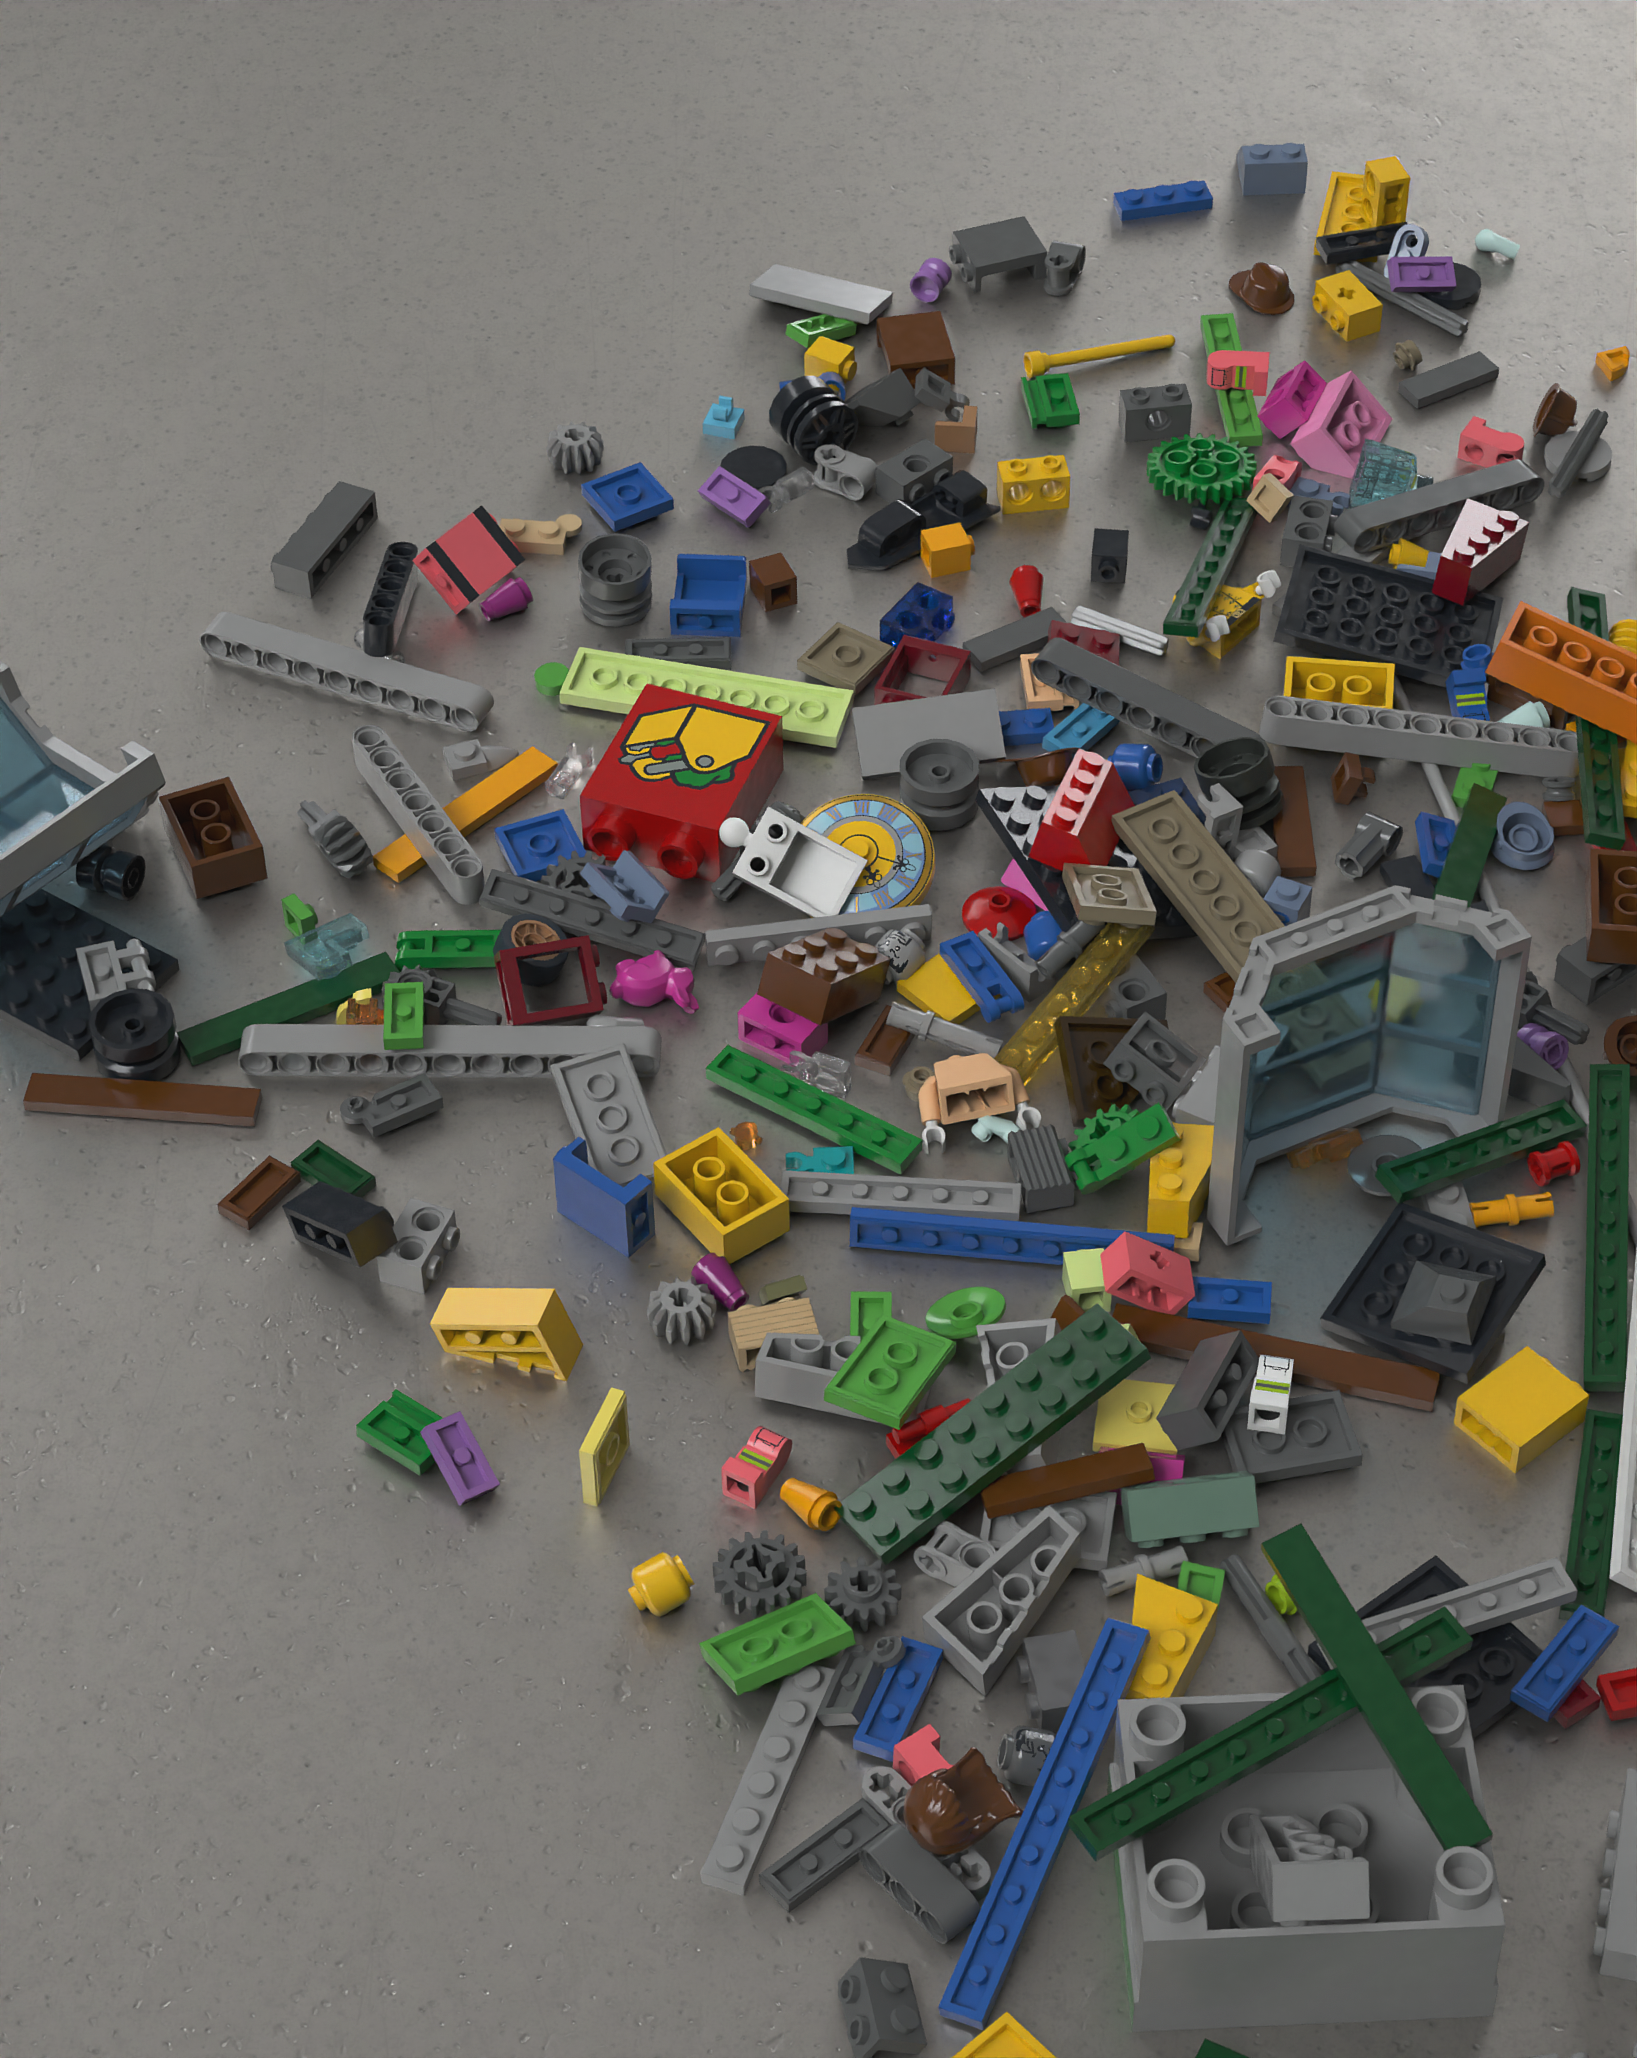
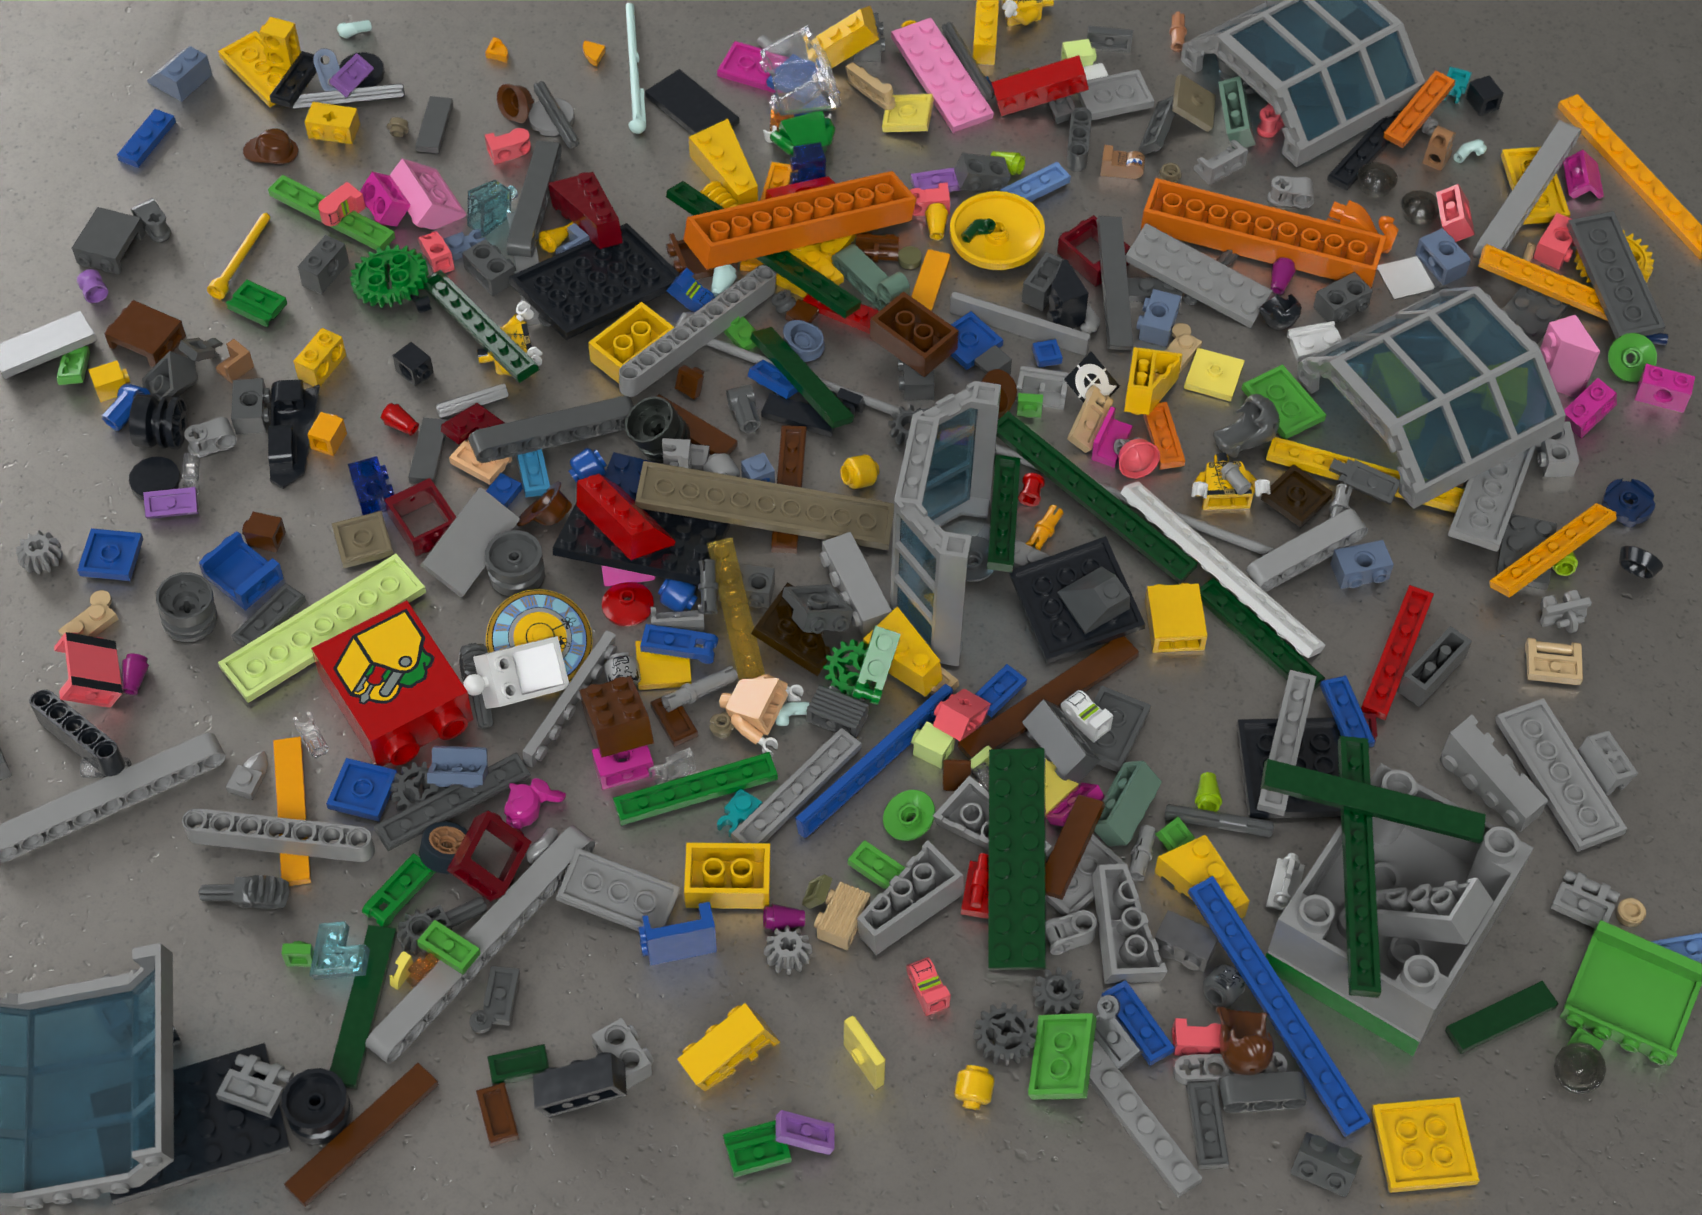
camera: 55 degrees left, 10 degrees up
reddish brown brick [159,776,268,899] -> none
bright green tile [534,662,569,696] -> none
medium azure tile [702,396,745,439] -> none
clear orange piece [729,1122,763,1150] -> none
light orange cone [780,1478,842,1531] -> none
bright green tile [824,1314,956,1430] -> none
dark tan plate [1062,863,1157,929] -> none
tan plate [1246,473,1294,523] -> none
blue plate [1461,644,1494,674] -> none

